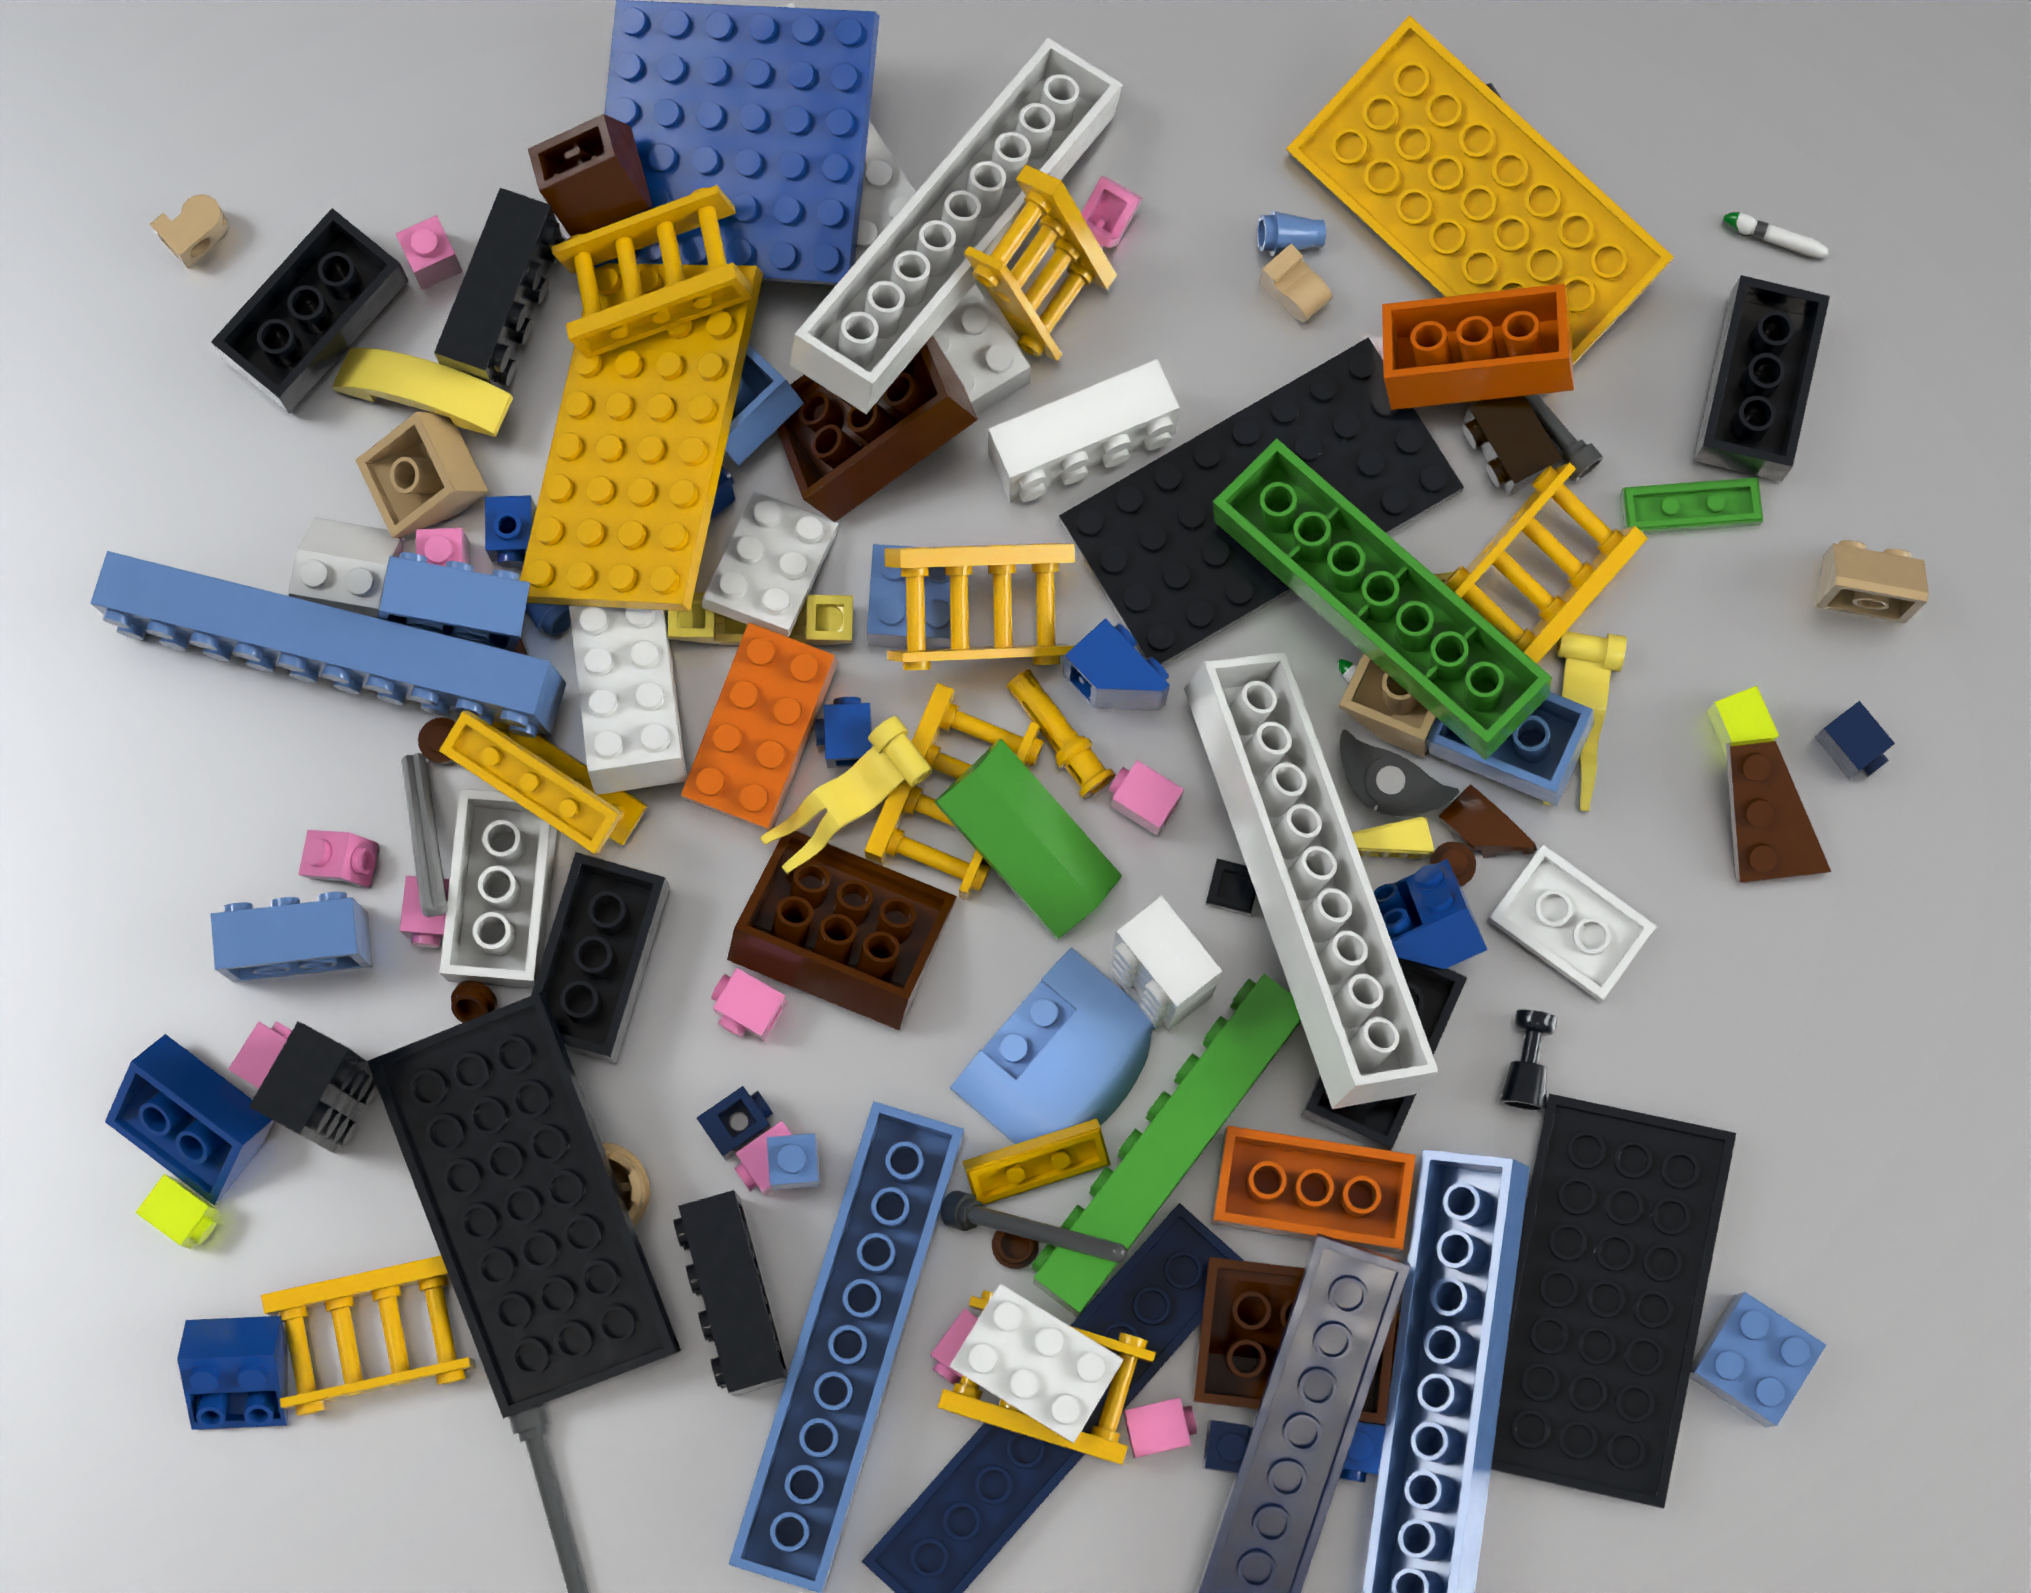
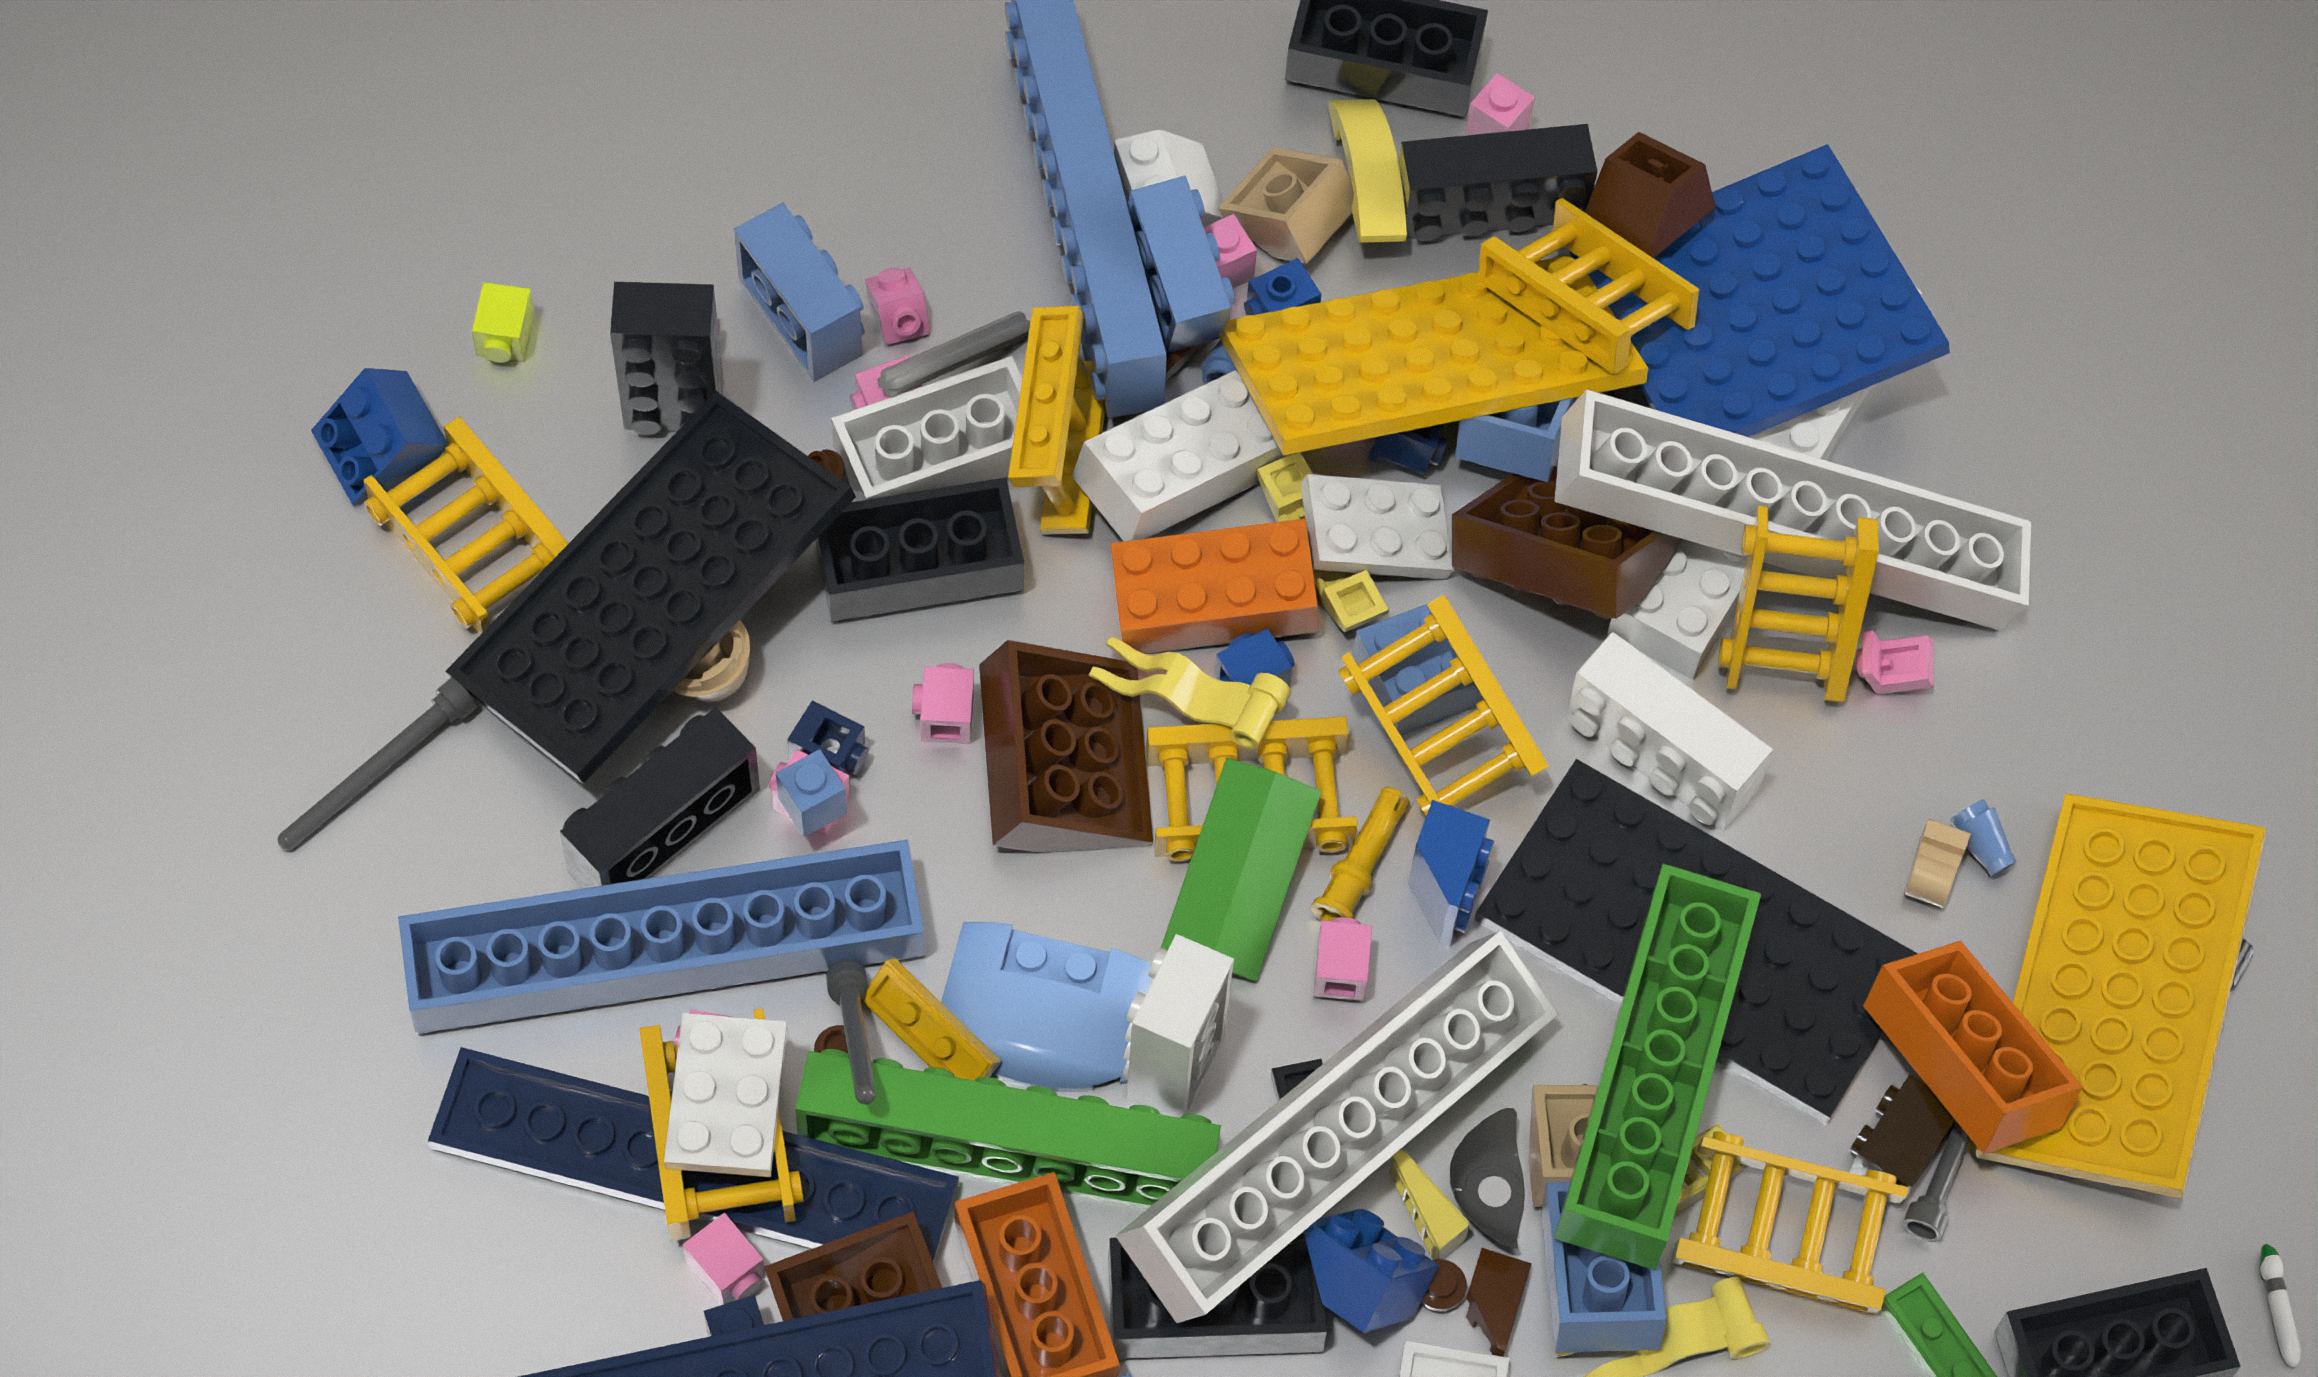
camera: 60 degrees right, 15 degrees down
blue slope [105,1034,274,1205] -> none

